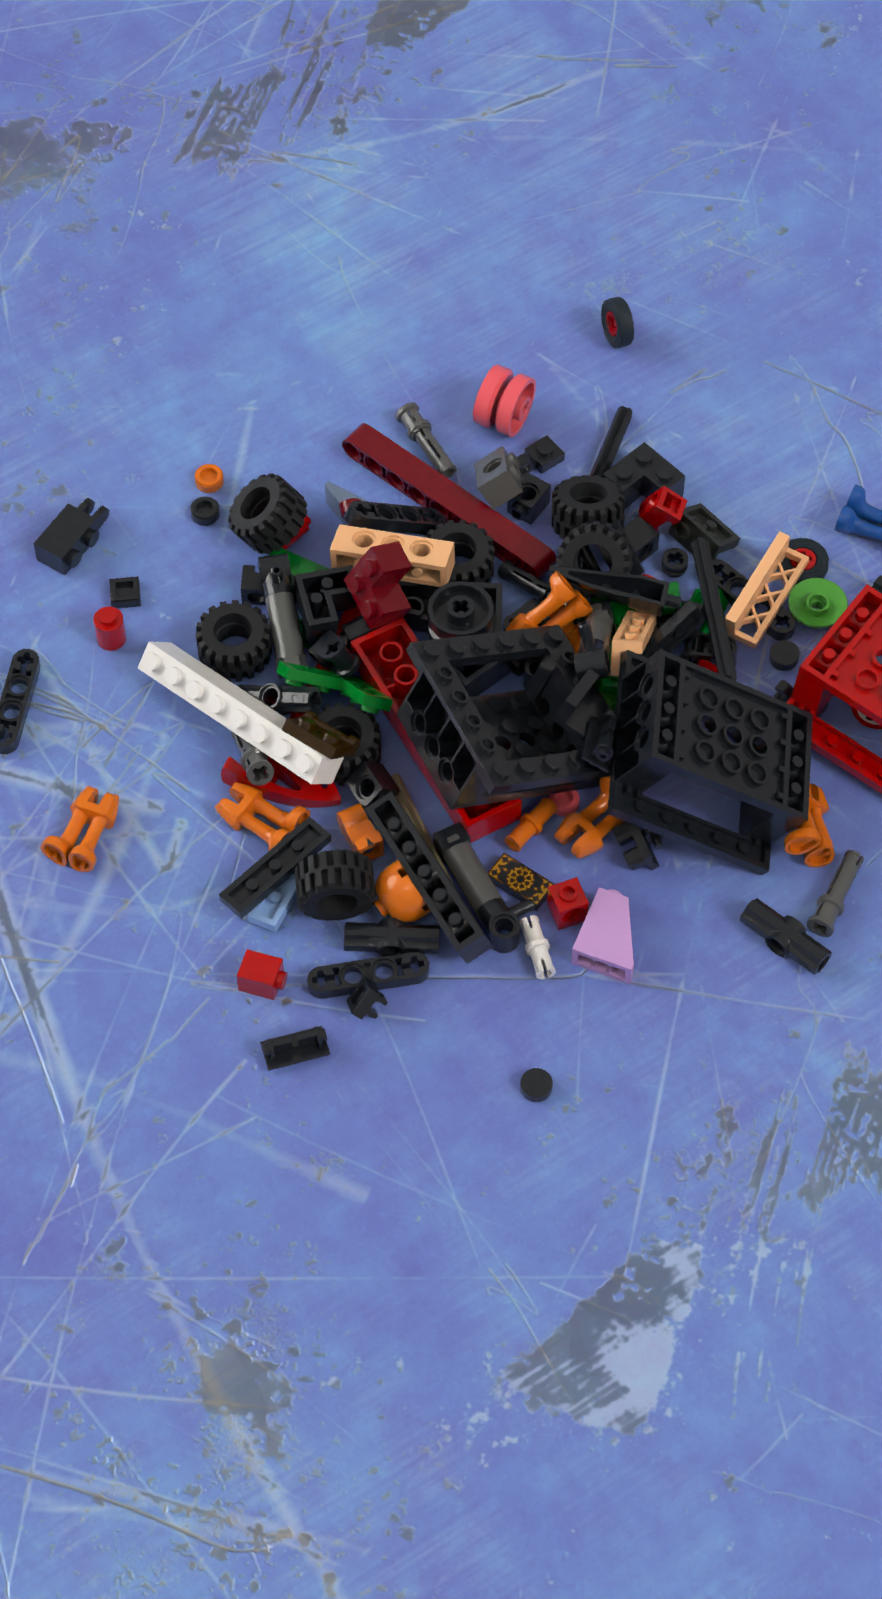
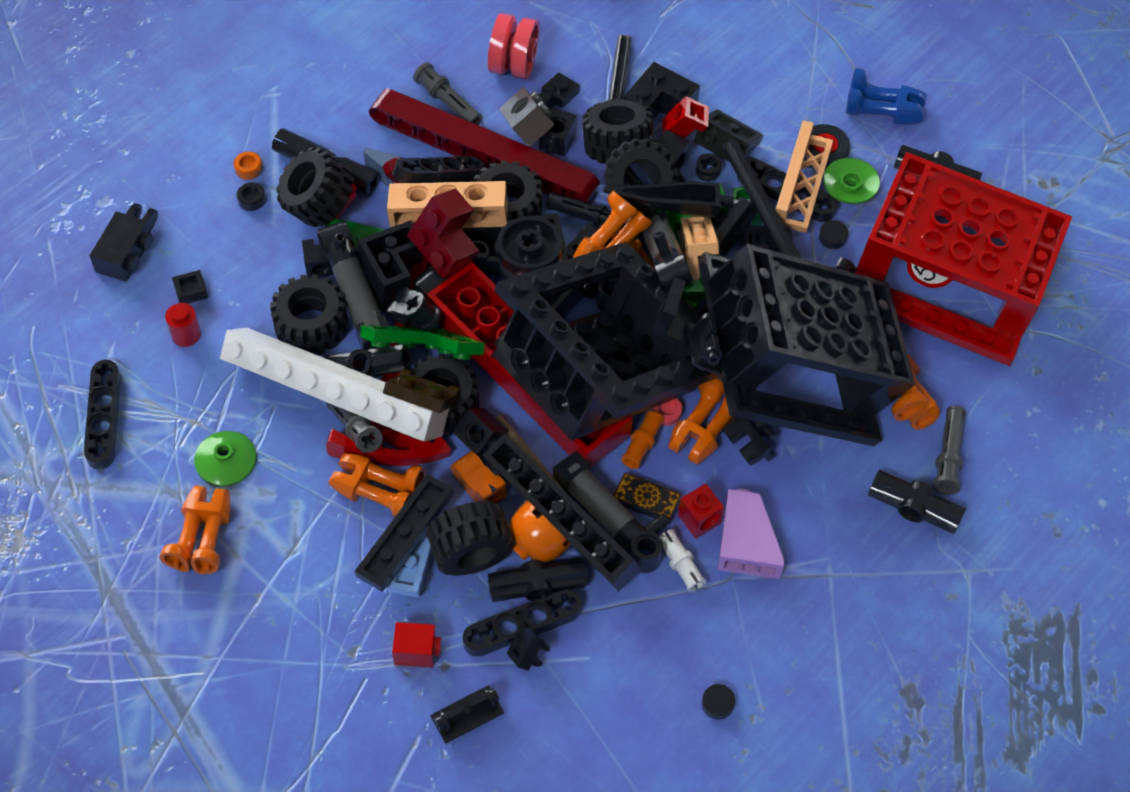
camera: 15 degrees left, 0 degrees up
none -> bright green dish [194,431,256,487]
none -> black piece [272,128,380,195]

